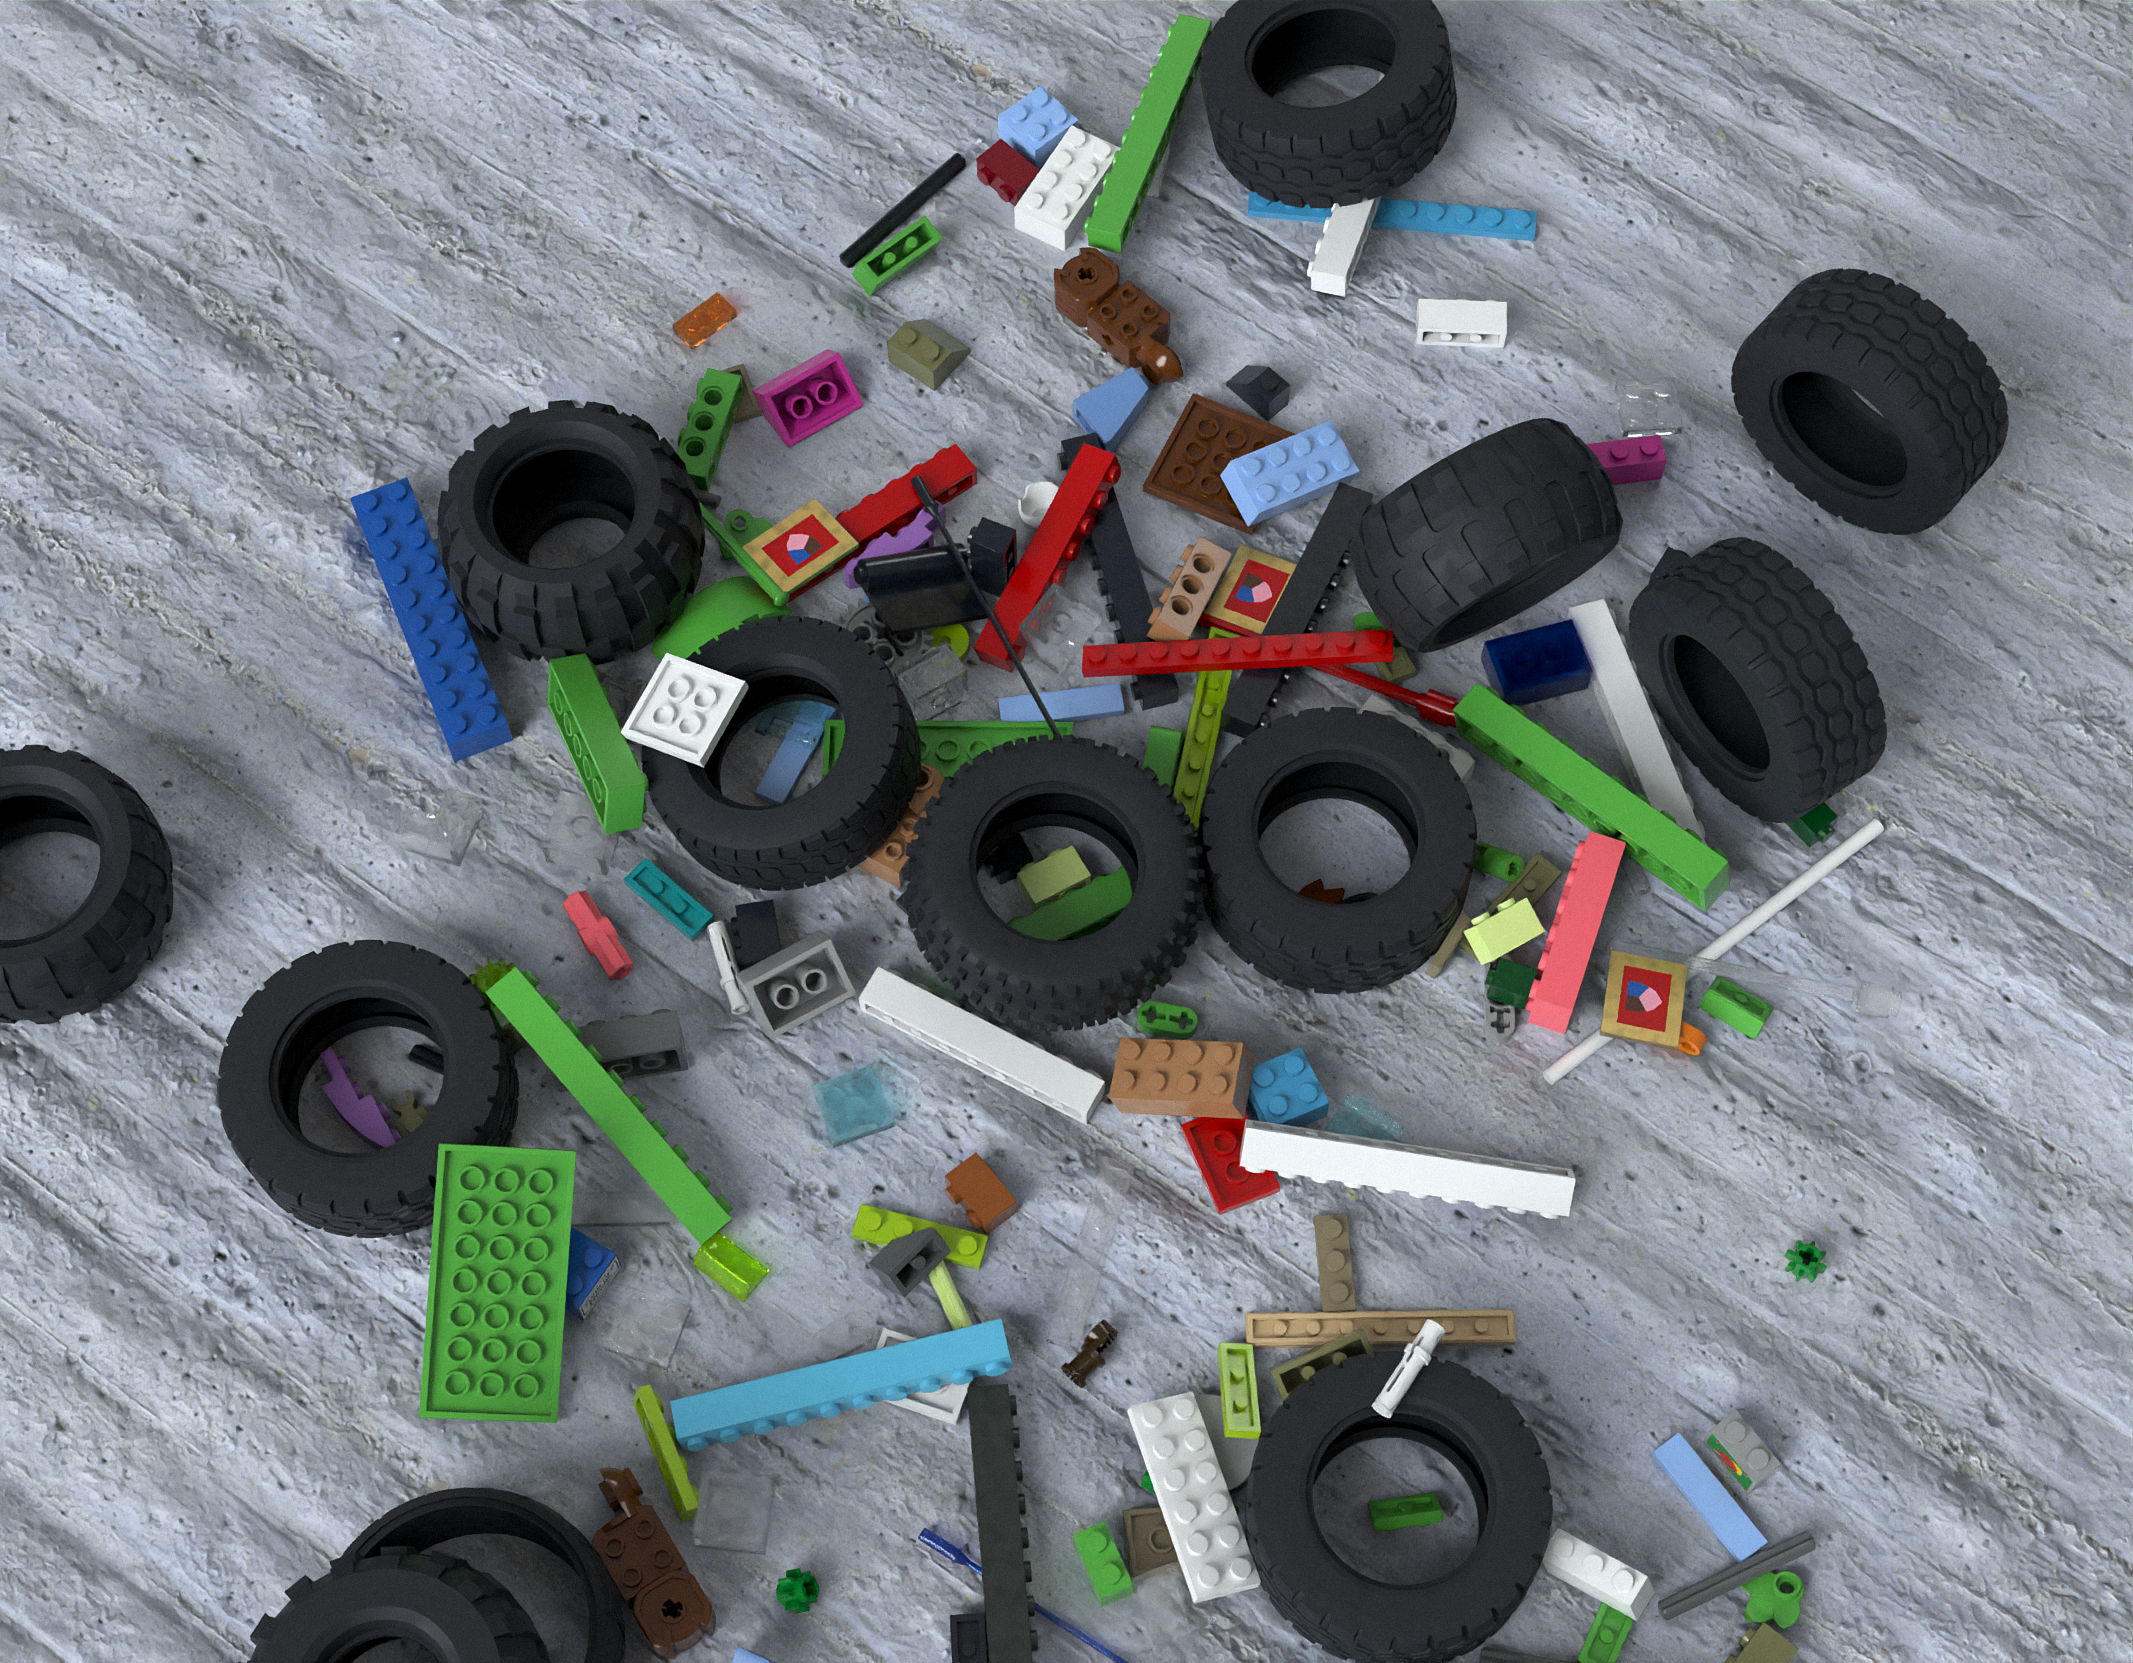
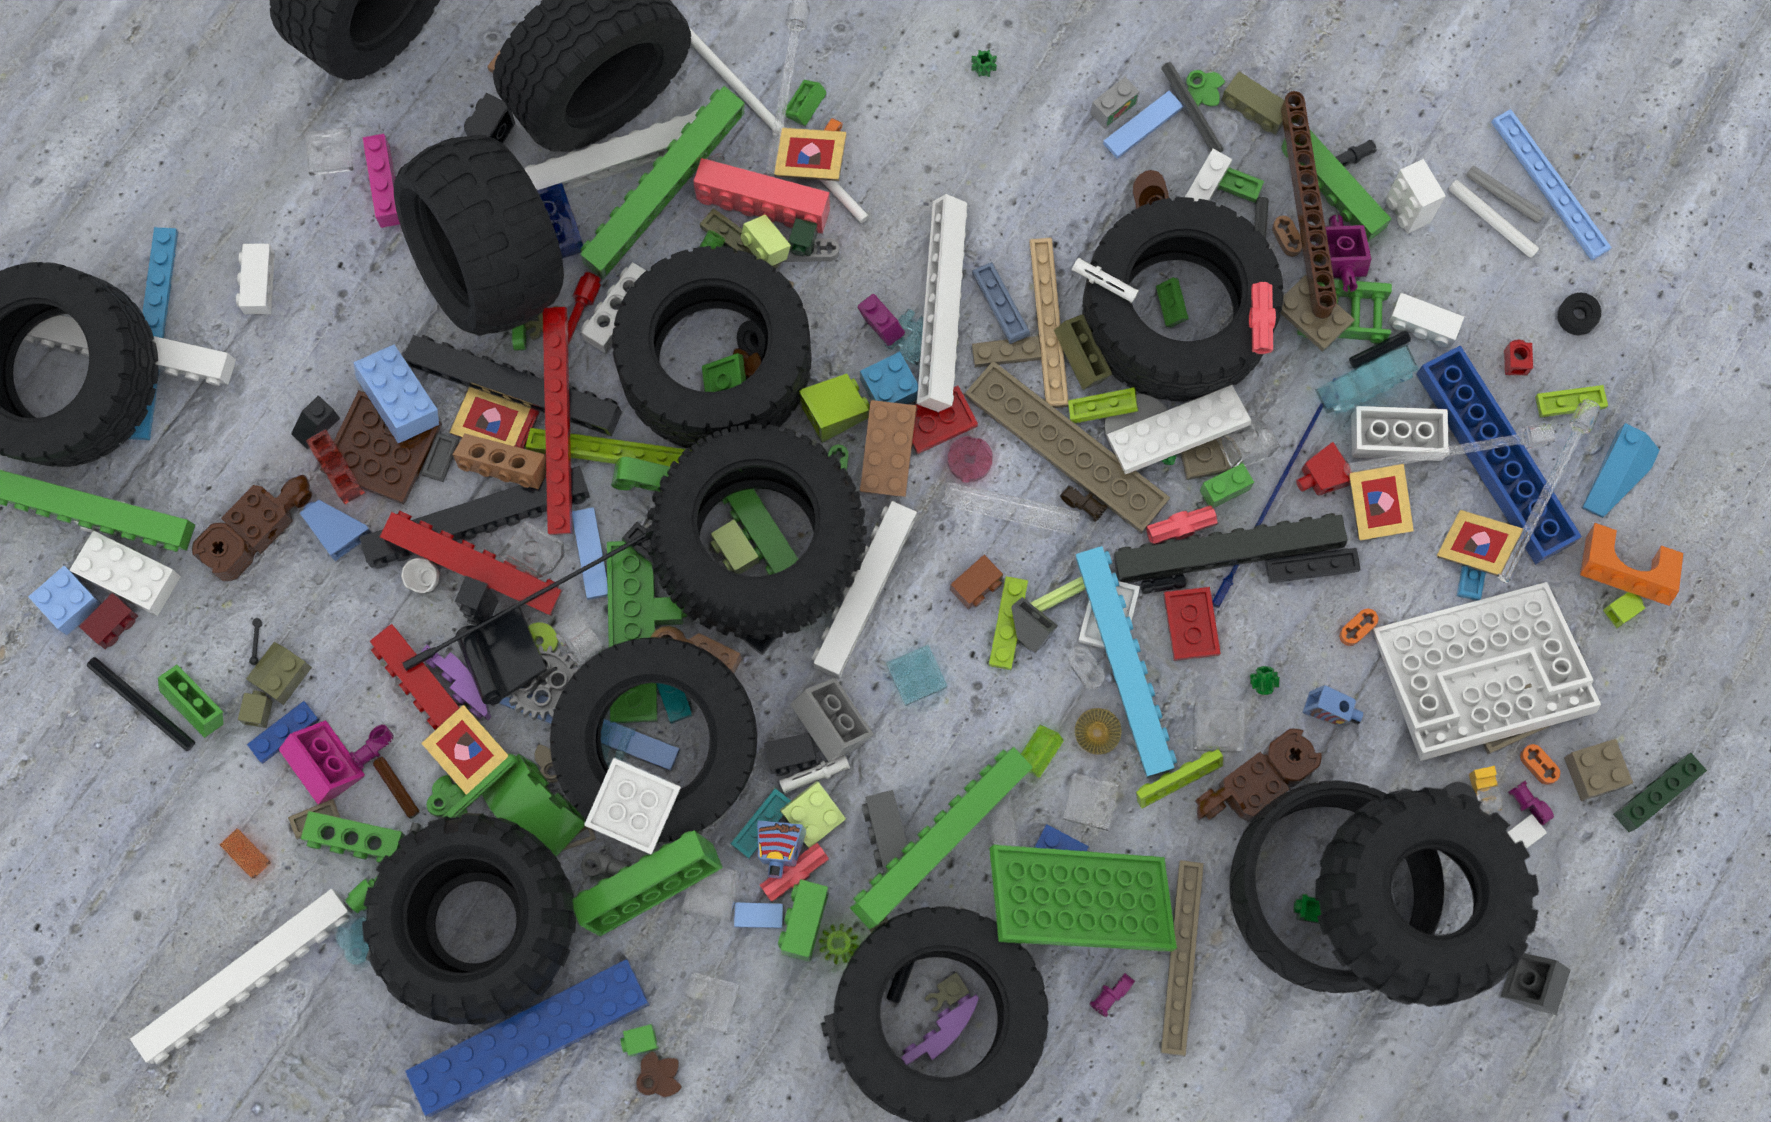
camera: 95 degrees left, 10 degrees up
none -> white brick [130,889,353,1064]
none -> olive brick [238,691,273,728]
none -> blue plate [247,701,319,764]
none -> black hinge [249,618,262,665]
none -> clear red arch [306,429,365,504]
none -> magenta connector [349,724,394,770]
none -> reddish brown axle [373,757,419,819]
none -> dark grey tile [421,433,460,482]
none -> bright green brick [620,1024,659,1057]
none -> reddish brown plate [636,1051,682,1097]
none -> bright green plate [702,353,746,392]
none -> light blue tile [734,902,783,929]
none -> torso [757,821,806,878]
none -> bright green brick [778,879,829,962]
none -> yellowish green plate [780,781,846,848]
none -> lime slope [799,373,870,443]
none -> magenta brick [857,294,905,346]
none -> clear pink plate [948,436,992,483]
none -> dark tan plate [965,361,1170,534]
none -> sand blue tile [972,262,1030,344]
none -> clear yellow dish [1075,708,1122,755]
none -> magenta connector [1089,973,1135,1017]
none -> reddish brown piece [1133,170,1169,209]
none -> black axle [1141,574,1186,594]
none -> coral piece [1146,505,1218,545]
none -> dark tan plate [1160,860,1204,1056]
none -> red plate [1163,587,1221,661]
none -> coral piece [1249,282,1276,354]

